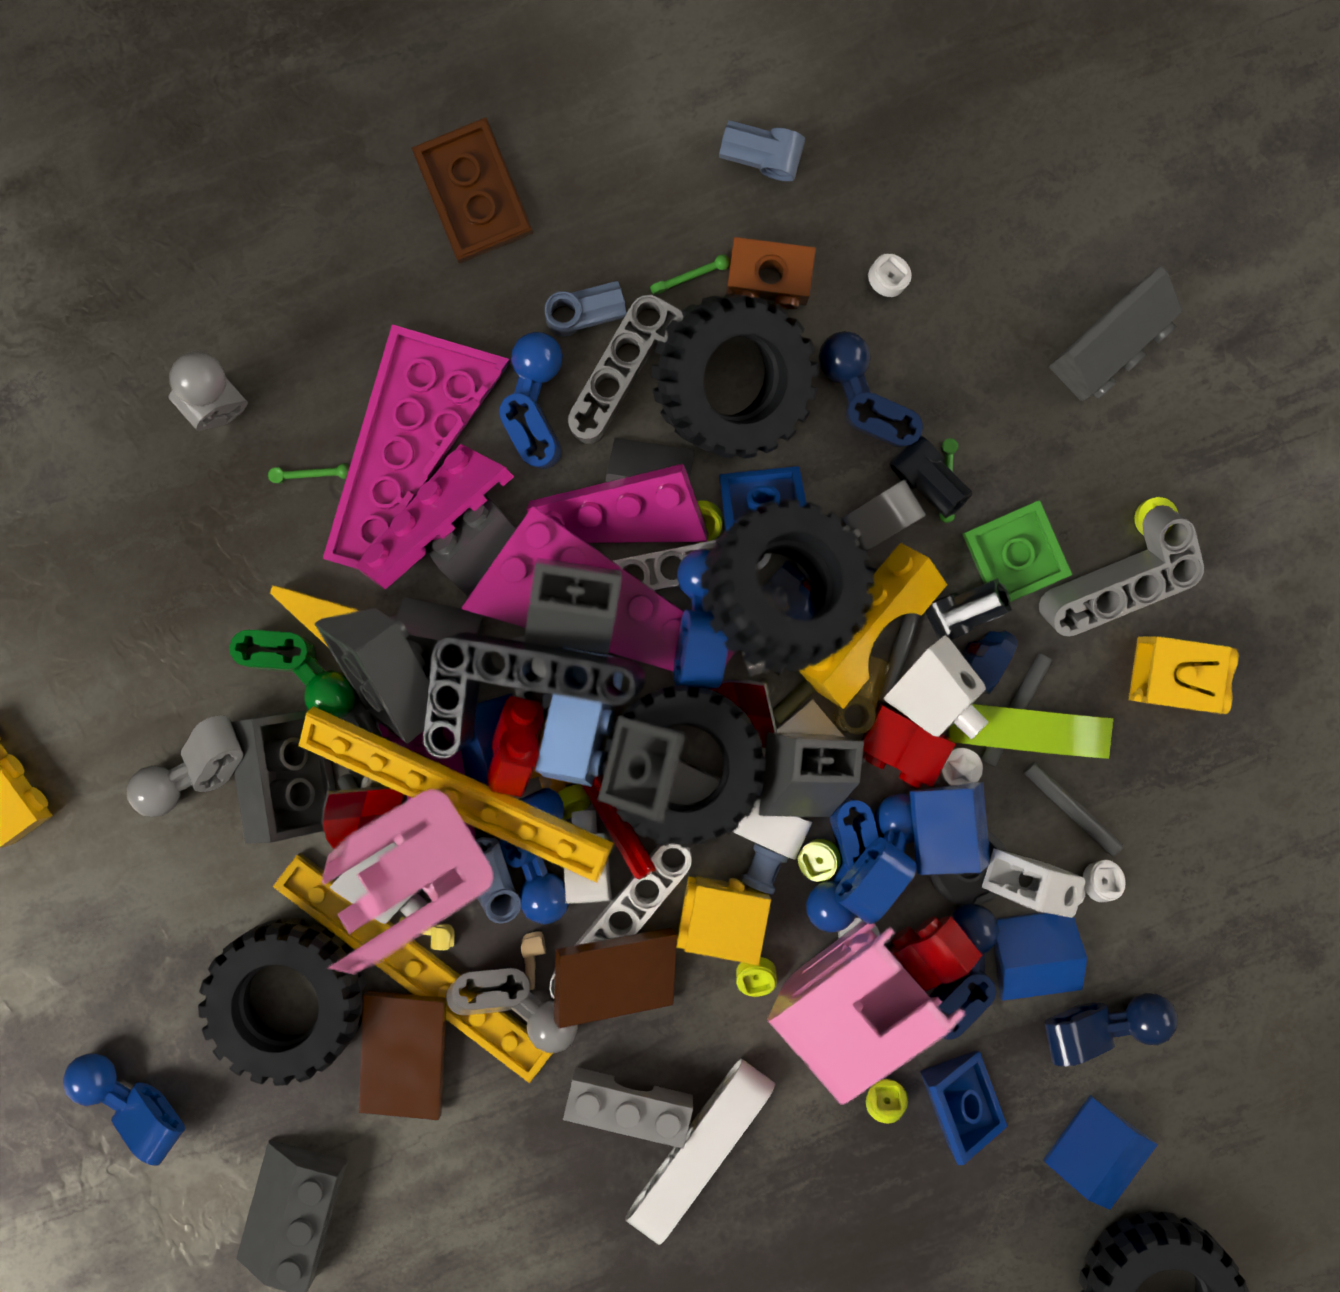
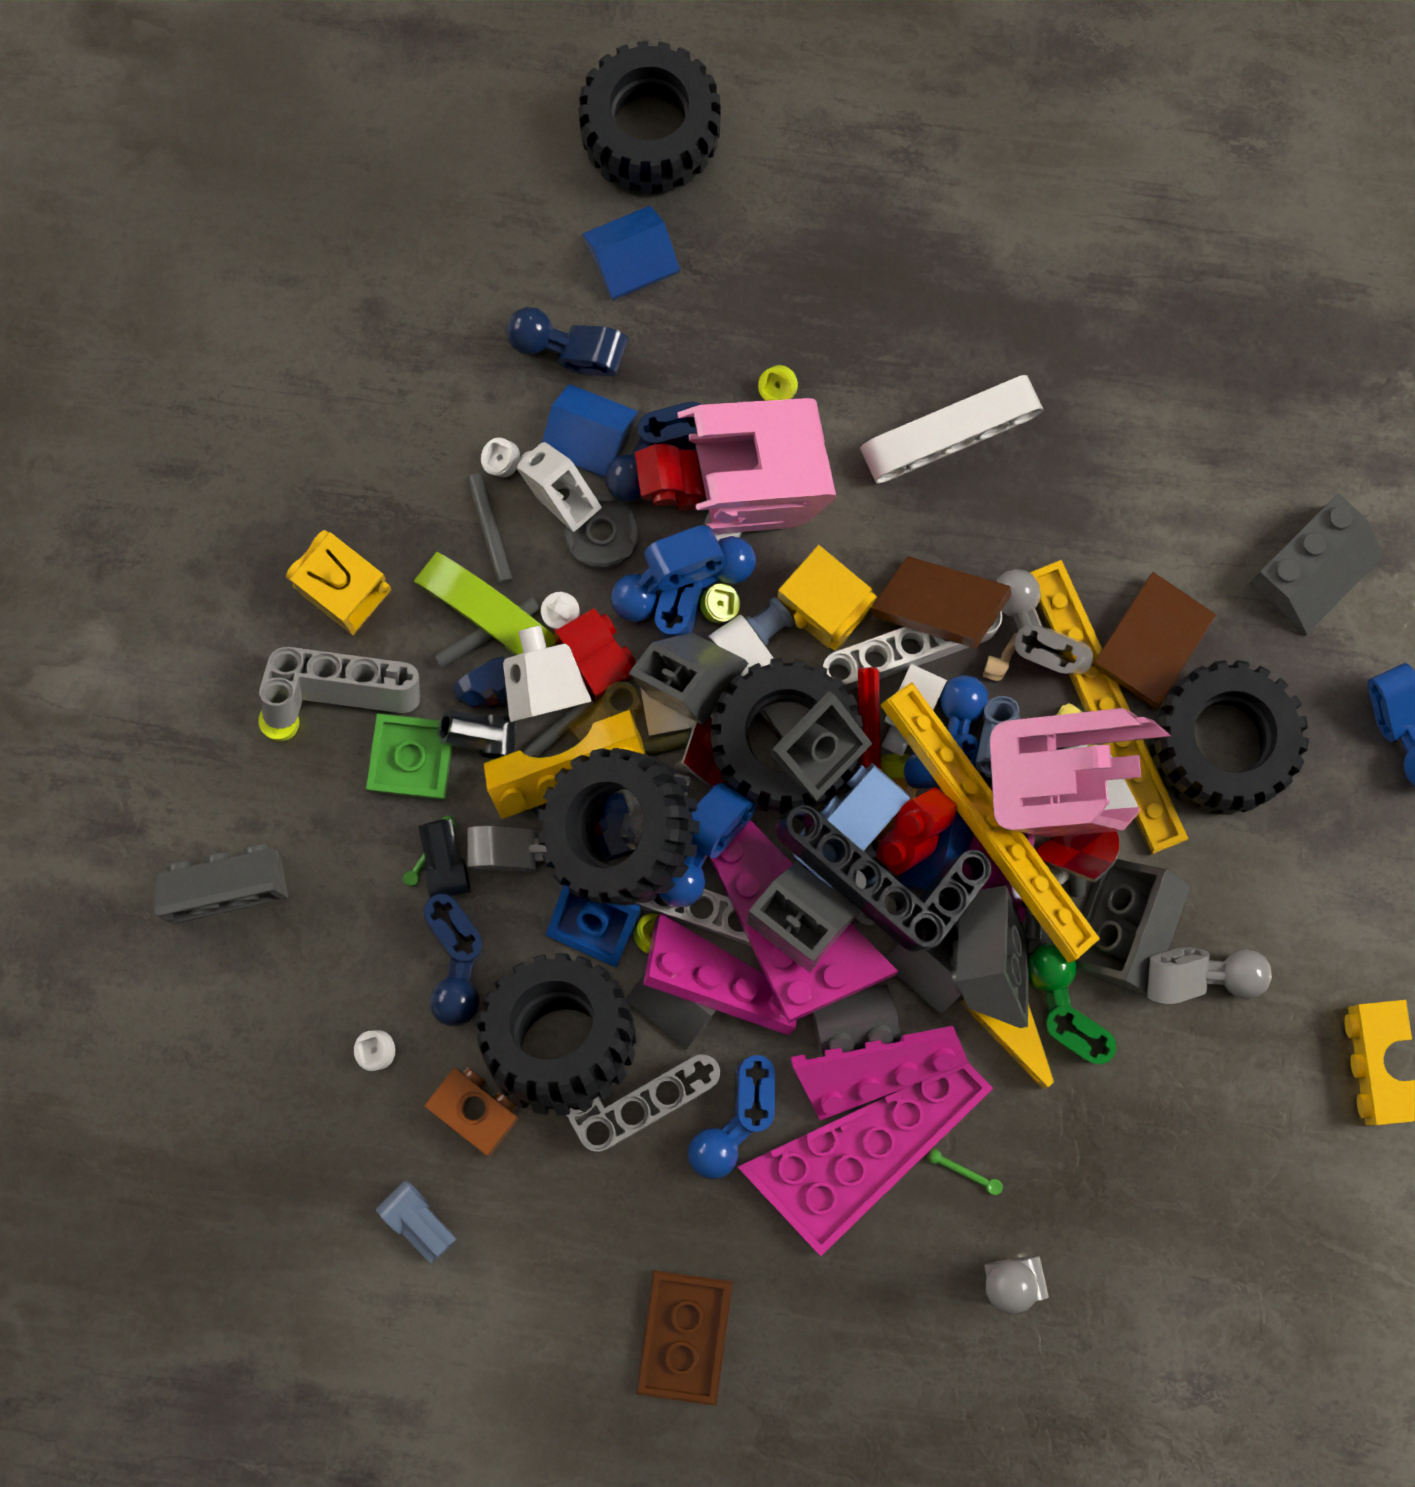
camera: 150 degrees left, 10 degrees down
sand blue piece [545,281,627,337] -> none
light grey arch [563,1067,693,1149] -> none
bright green hinge [650,254,731,295] -> none
neon yellow tile [736,957,777,997] -> none
blue slope [910,782,990,875] -> none
blue slope [920,1051,1008,1165] -> none

